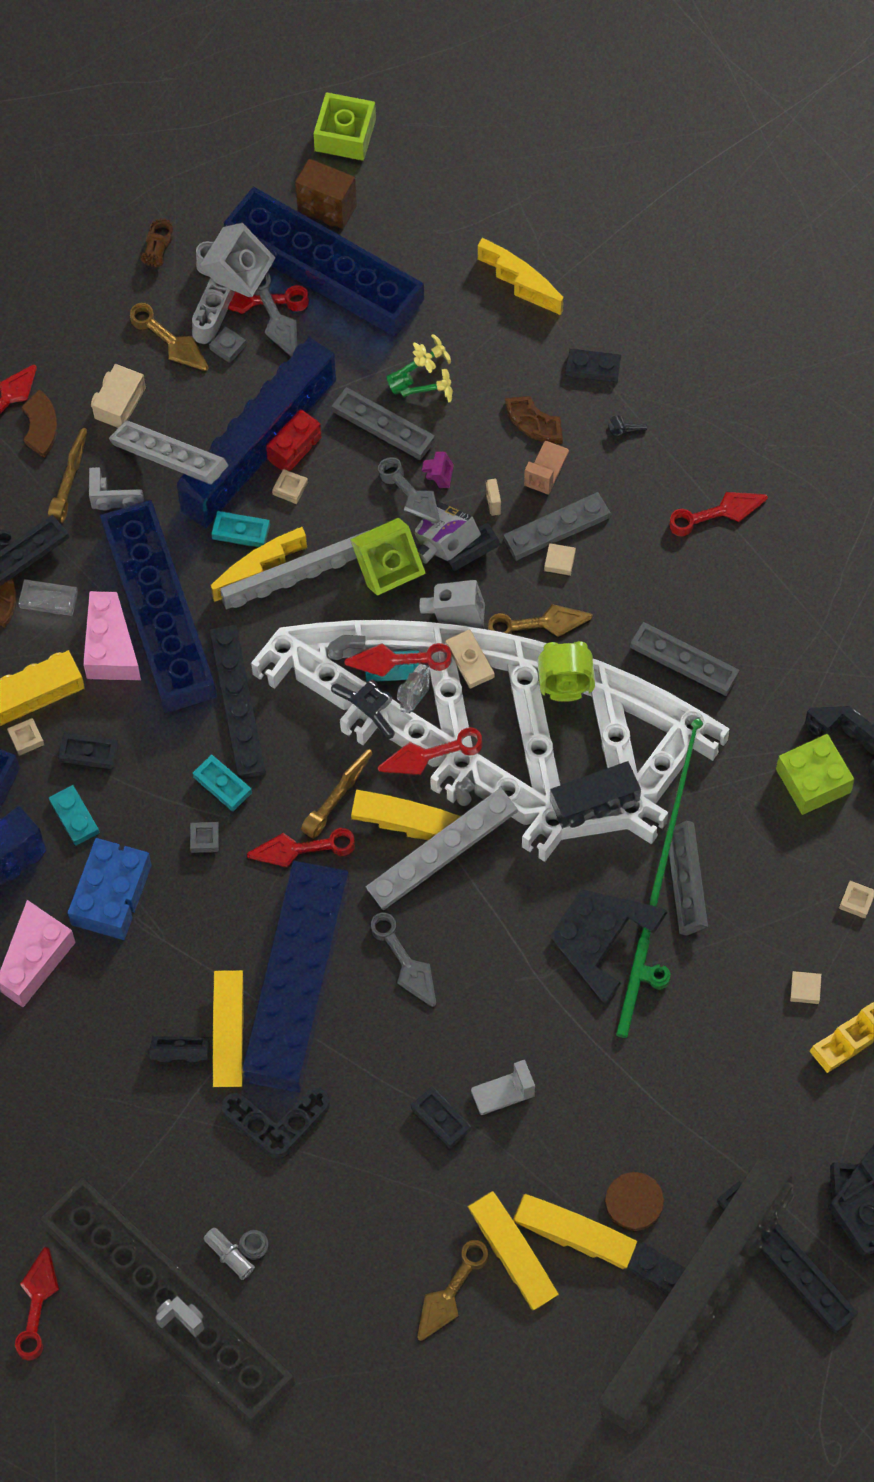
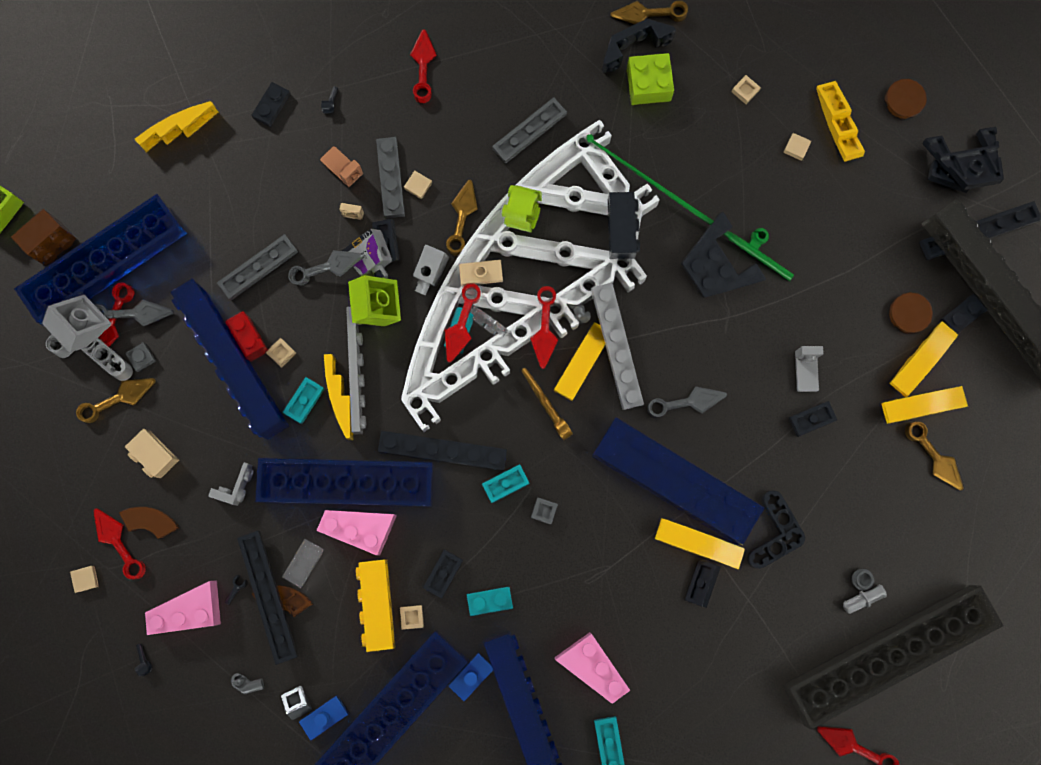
camera: 75 degrees left, 15 degrees up
pearl gold piece [48,428,87,524] -> none
blue piece [68,838,152,940] -> none
light grey plate [109,420,229,484] -> none
reddish brown connector [141,218,174,268] -> none
light grey bracket [155,1296,204,1337] -> none
red piece [247,828,355,868] -> none
dark grey arm [327,635,366,660] -> none
black piece [331,679,395,739] -> none
plant [386,334,453,403] -> none
magenta tile [422,452,454,488] -> none
reddish brown tile [505,396,563,444] -> none
dark grey plate [666,820,708,936] -> none

